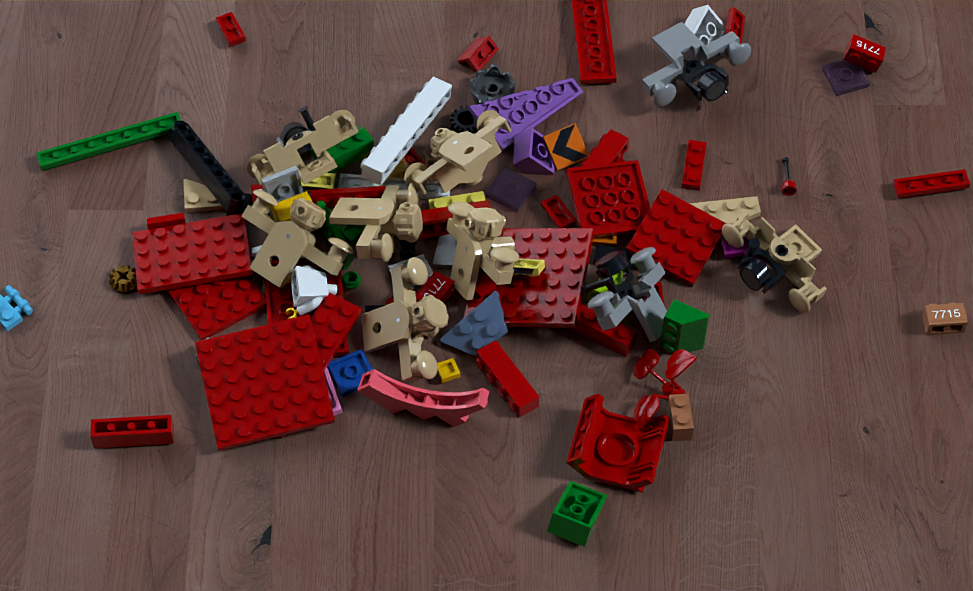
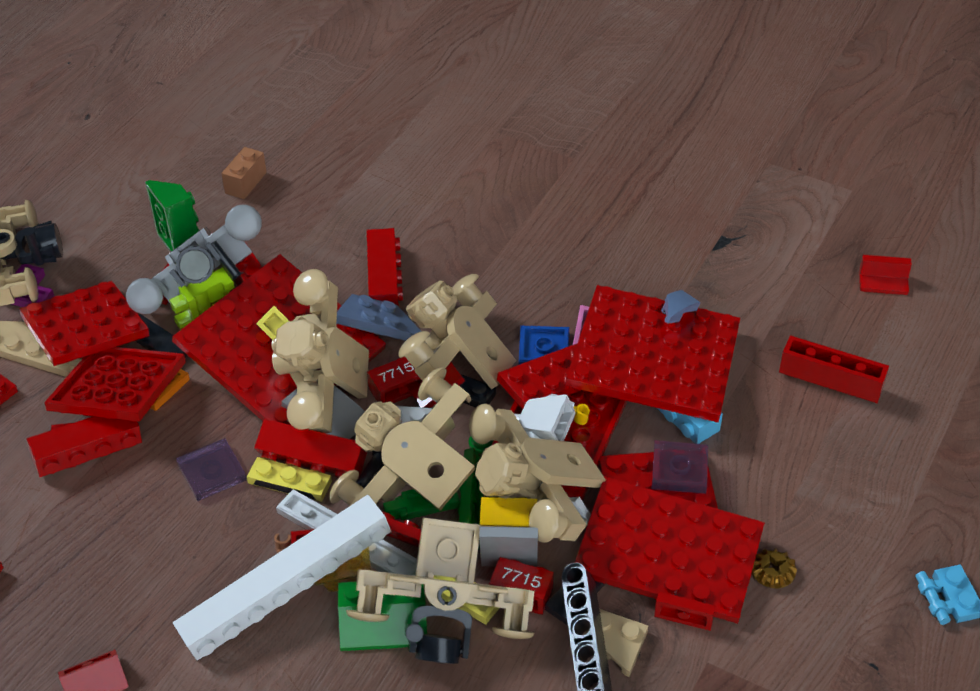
camera: 150 degrees left, 10 degrees down
coral arch [357,369,490,427] -> none
tan piece [404,110,512,195] -> none
black tyre [450,105,478,134] -> none
medium lavender wing [467,78,584,151] -> none
dark grey plate [470,64,515,104] -> none
medium lavender slope [513,127,555,175] -> none
red plate [541,194,577,228] -> none
orange piece [543,123,590,170] -> none
green slope [547,481,608,547] -> none
red panel [566,394,670,493] -> none
red plant [633,349,697,430] -> none
none -> clear purple tile [652,440,708,494]
none -> sand blue slope [661,290,700,324]
none -> red panel [859,255,912,295]

